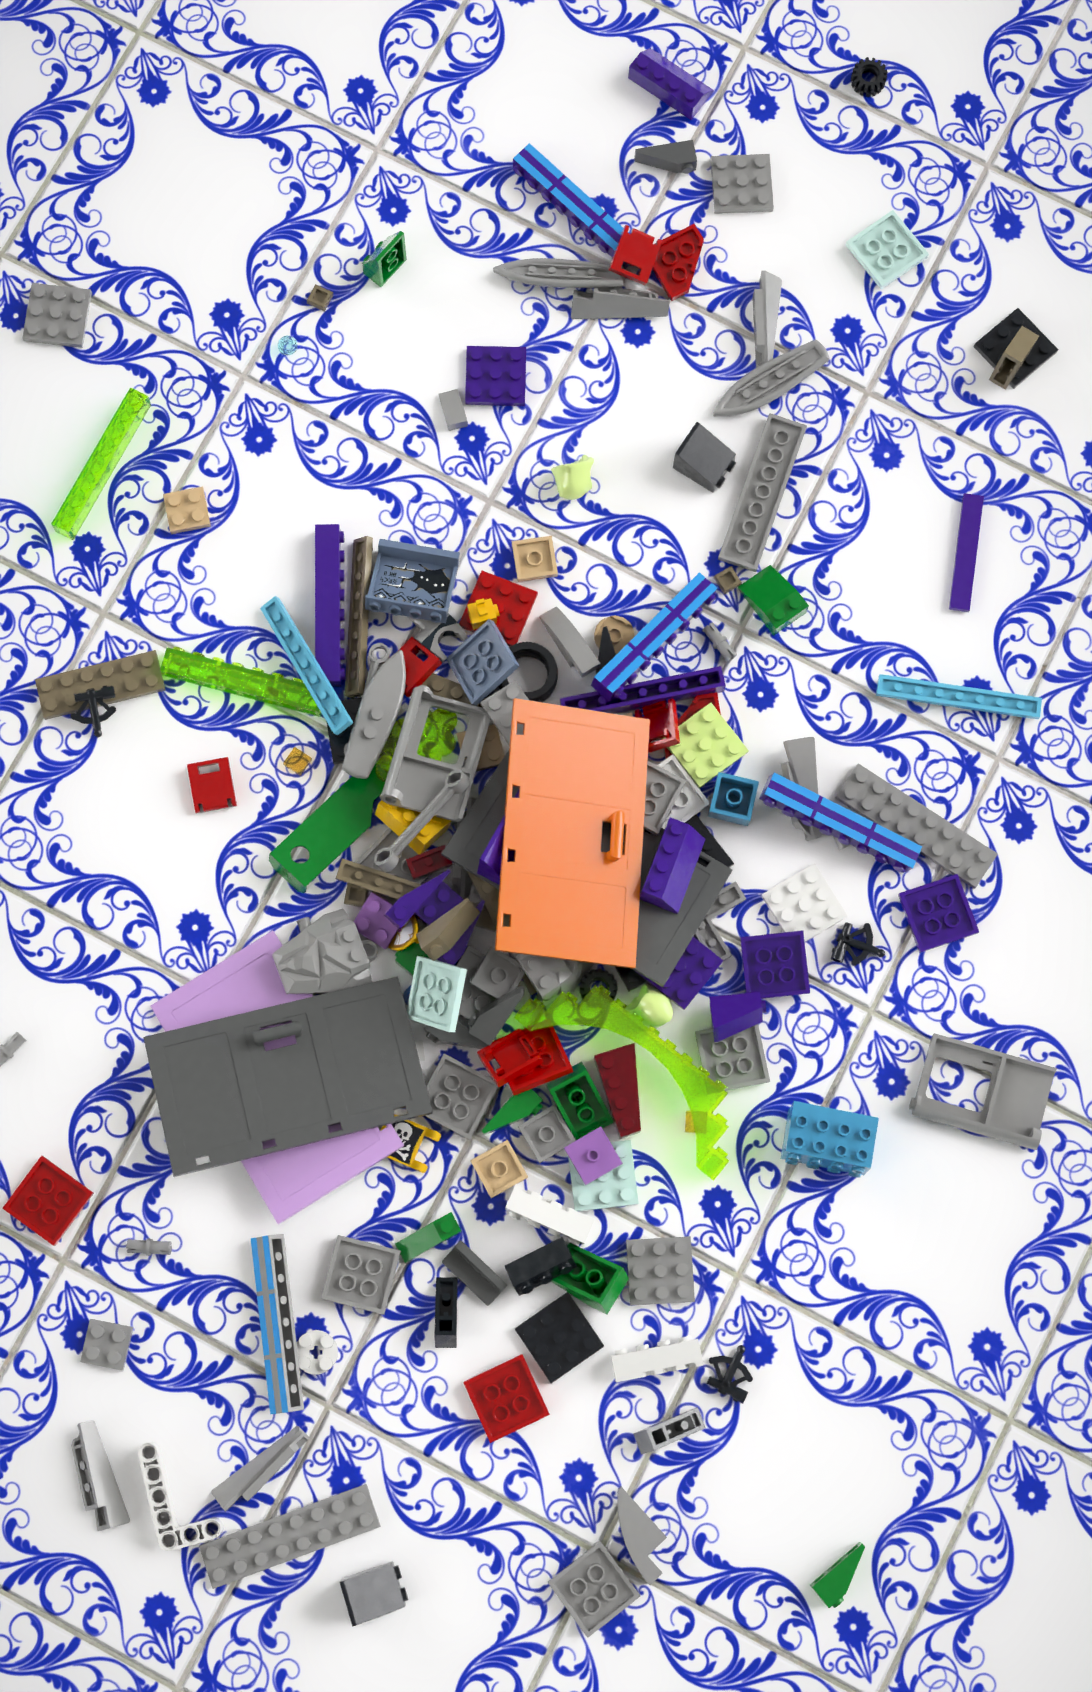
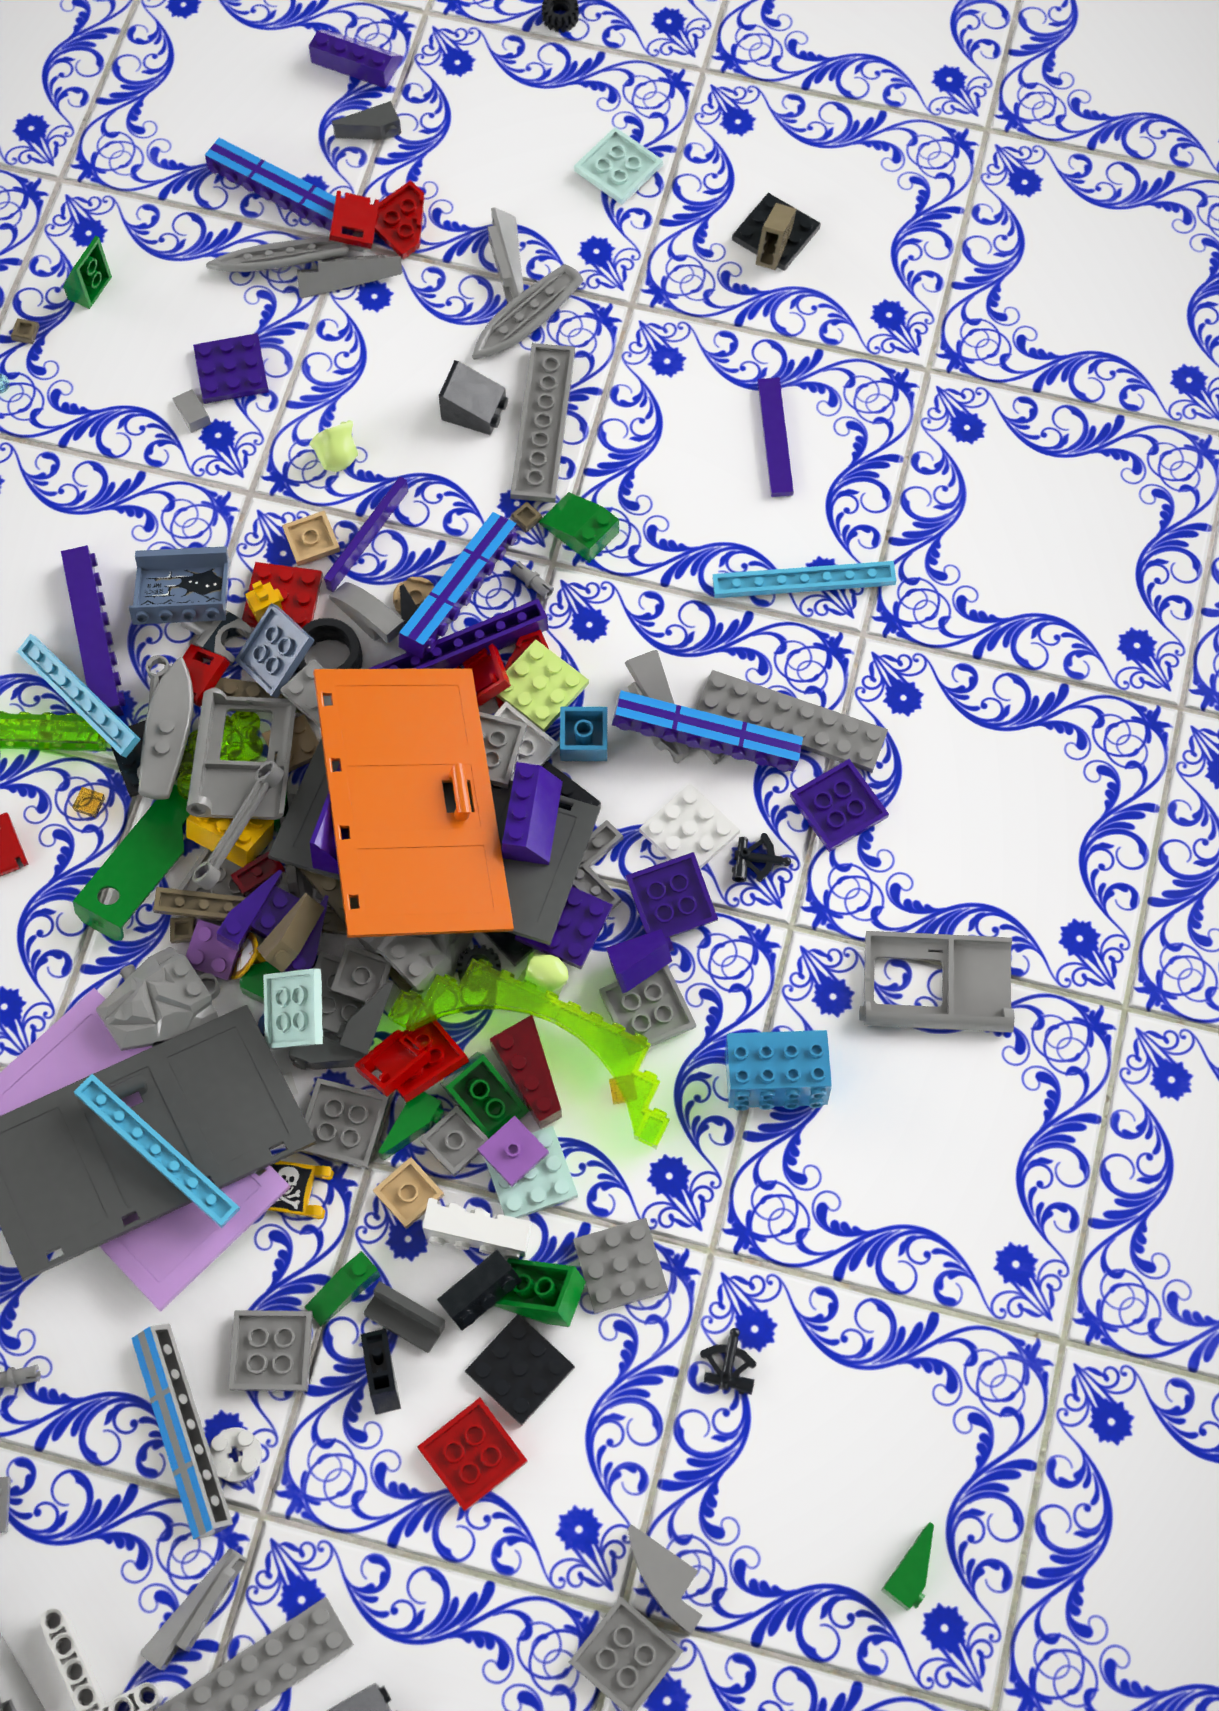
camera: 10 degrees left, 10 degrees down
dark tan plate [345,536,373,698] -> none
white wedge [611,1336,704,1382] -> none
slope [633,1407,706,1455] -> none
light grey plate [711,154,774,214] -> none
none -> medium azure plate [74,1074,240,1228]
none -> dark purple tile [324,477,409,592]

